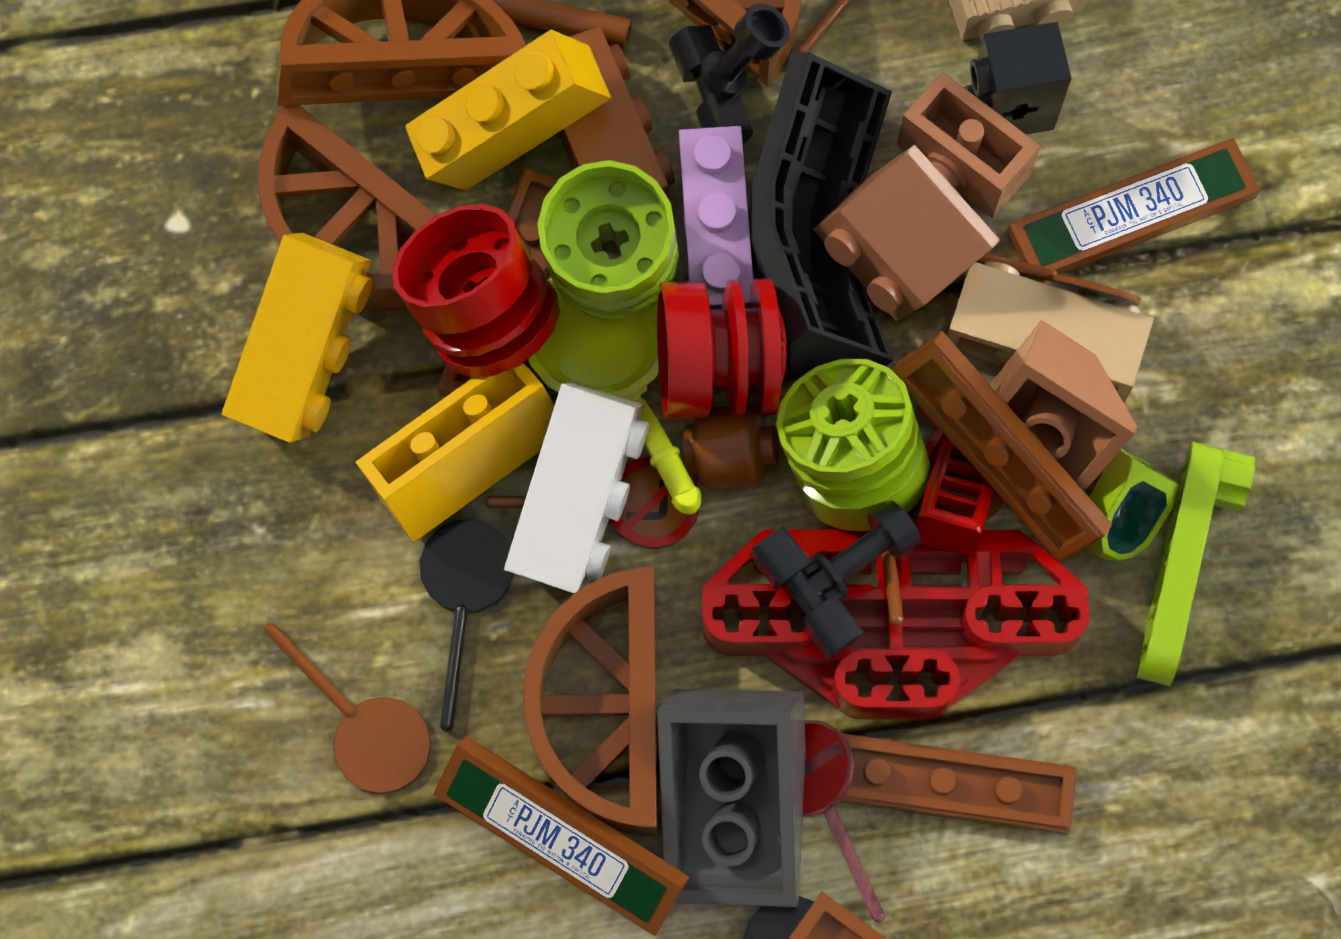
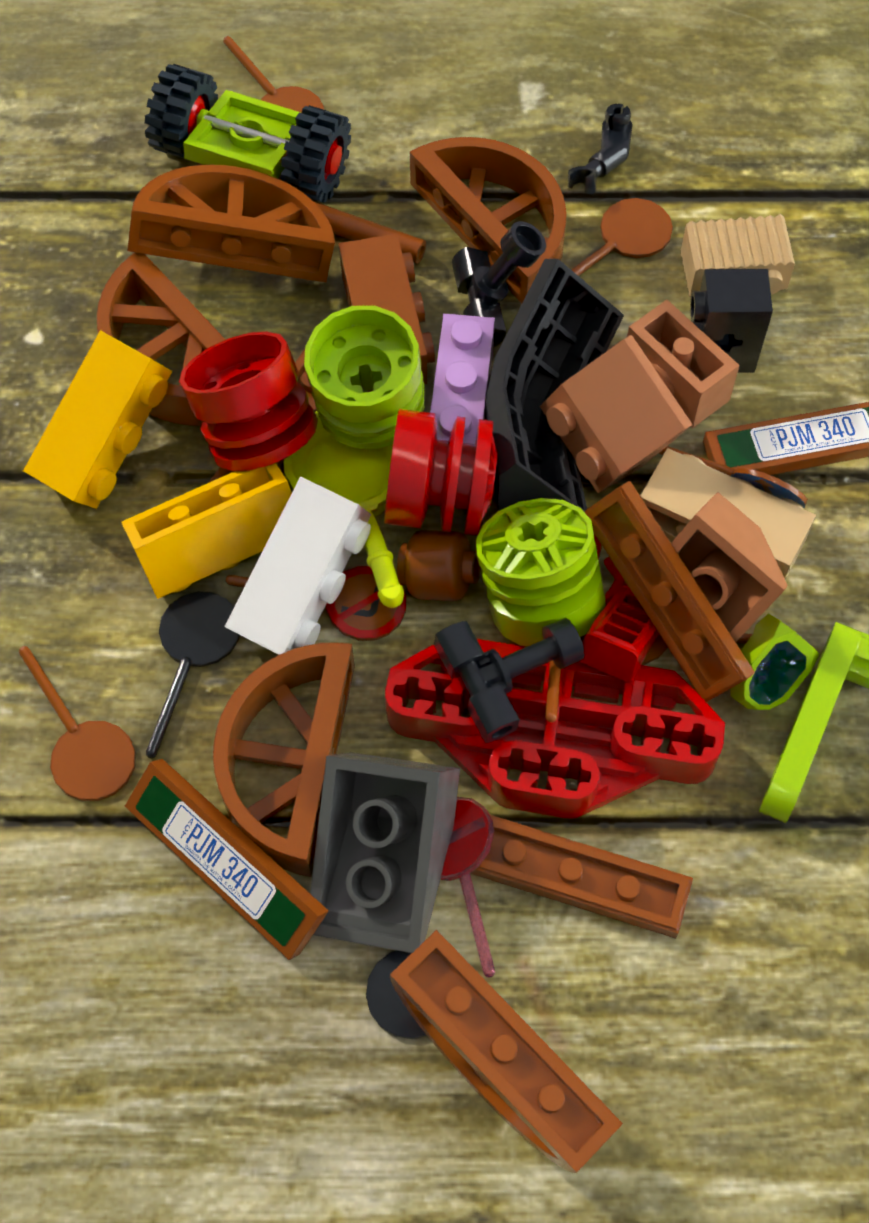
camera: 10 degrees right, 10 degrees down
yellow brick [405,29,612,191] -> none

